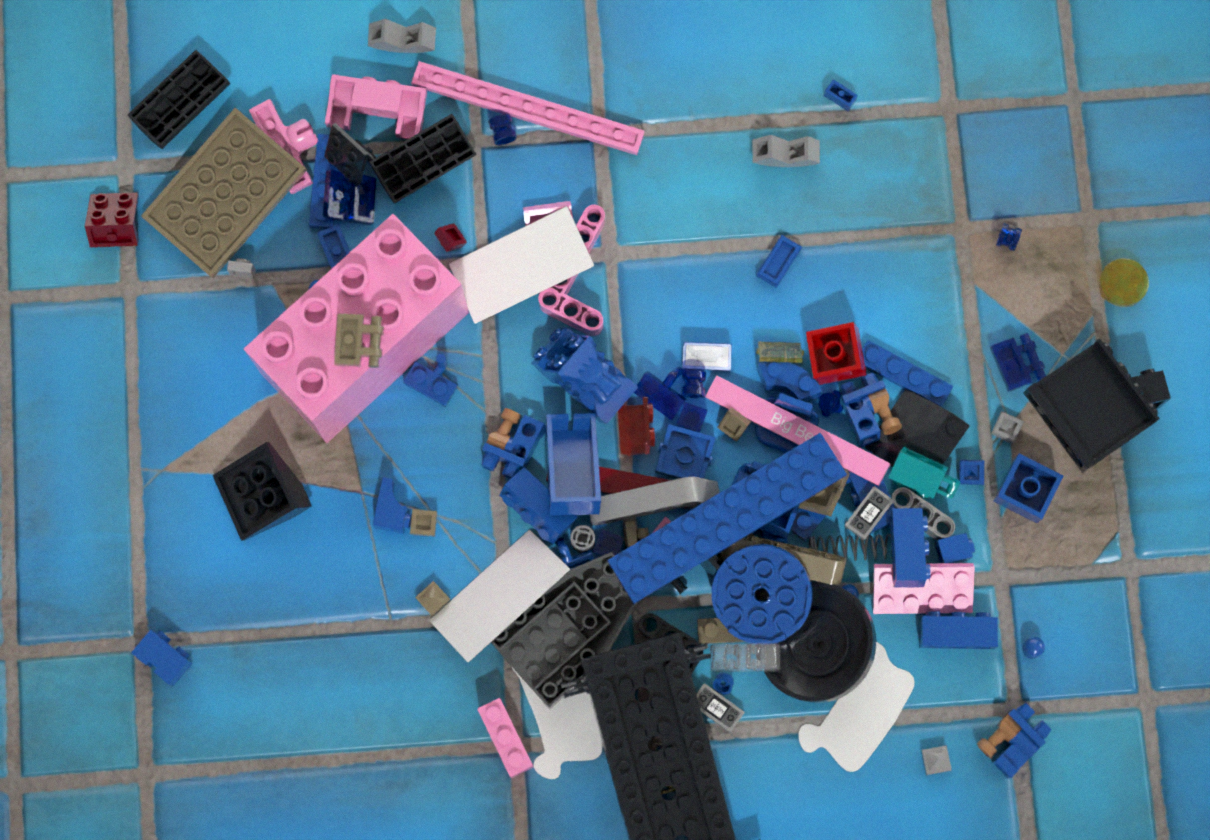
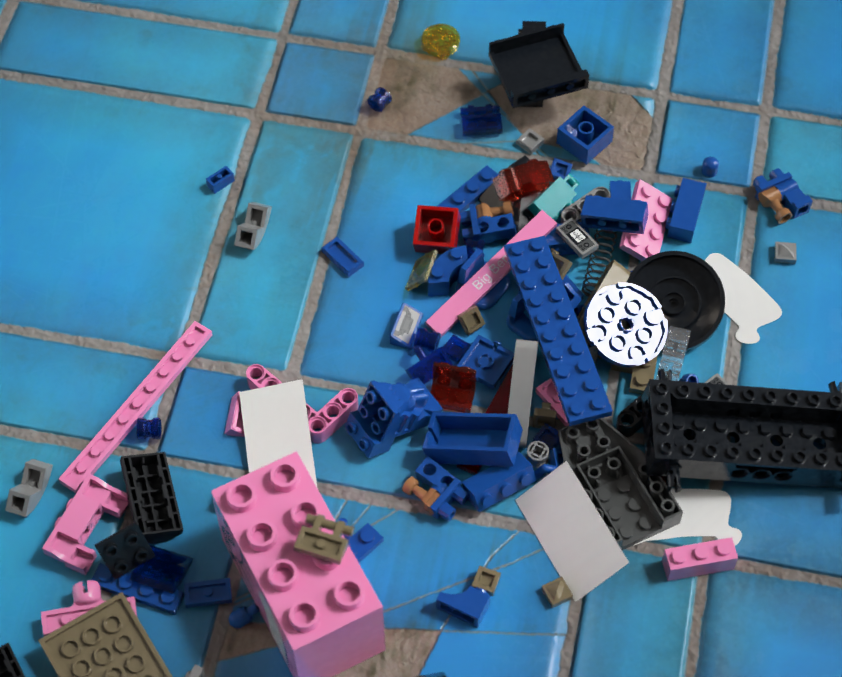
camera: 75 degrees left, 20 degrees down
none -> clear red brick [492,159,555,202]

